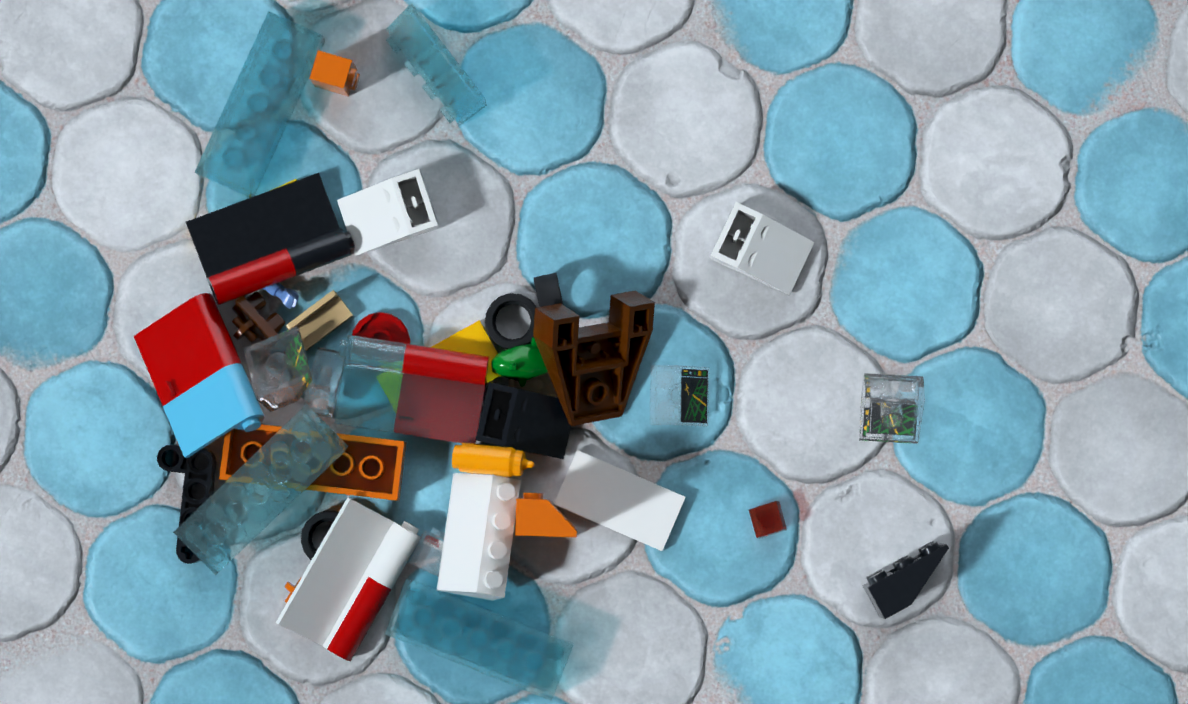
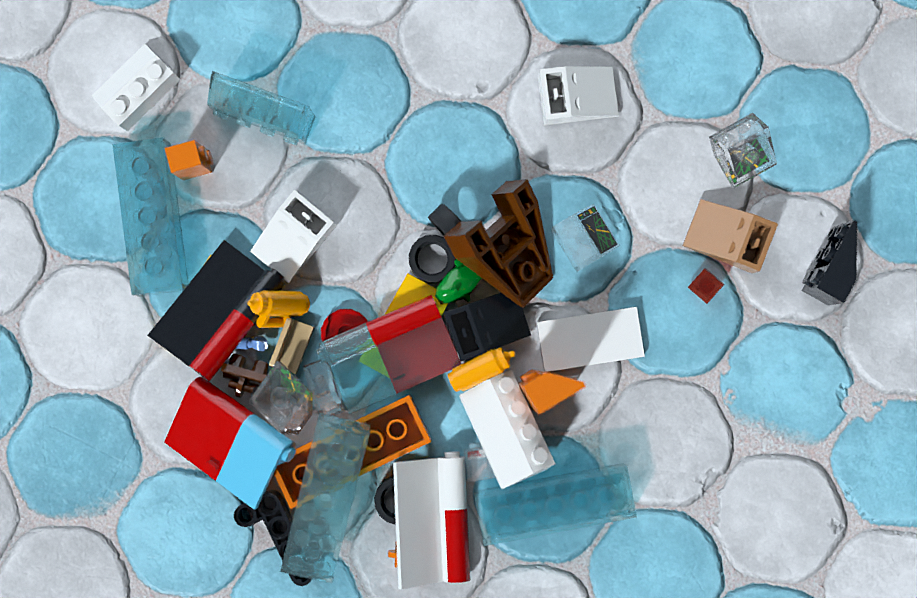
camera: 30 degrees left, 0 degrees up
none -> light orange piece [247,291,310,328]
none -> slope [682,199,778,274]

